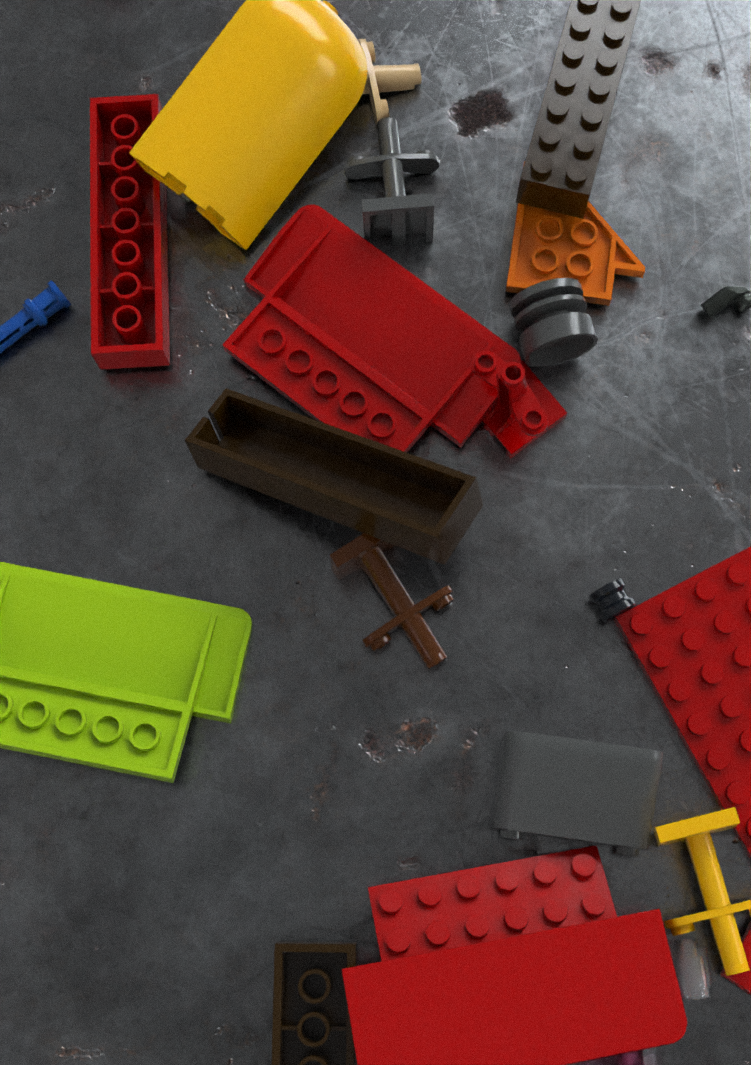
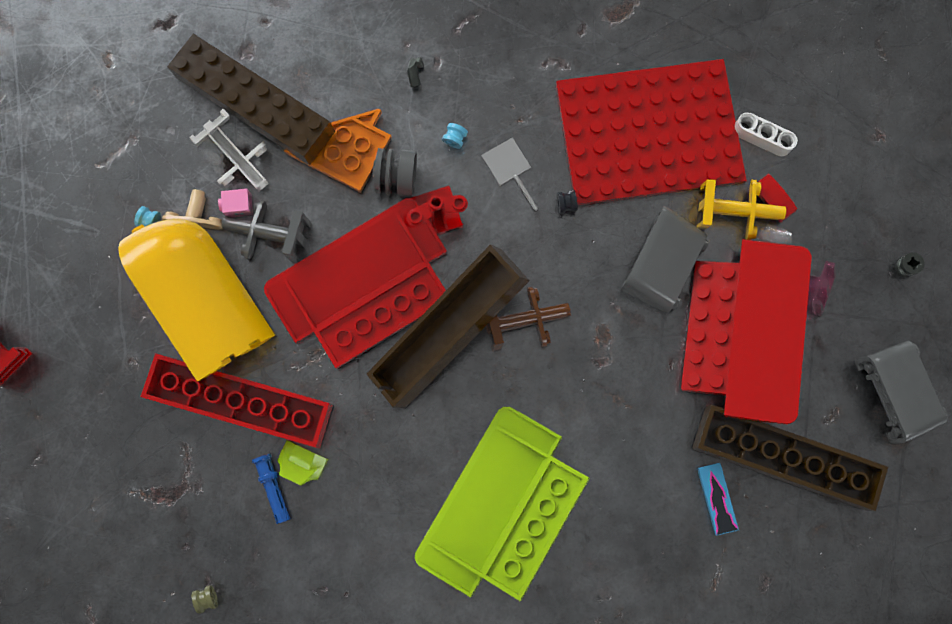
camera: 75 degrees left, 5 degrees up
none -> medium azure wheel [134,206,161,227]
none -> white piece [190,109,269,192]
none -> bright pink brick [218,189,253,218]
none -> lime slope [277,440,328,486]
none -> medium azure wheel [442,123,468,149]
none -> light grey piece [481,137,538,211]
none -> tile [697,463,739,536]

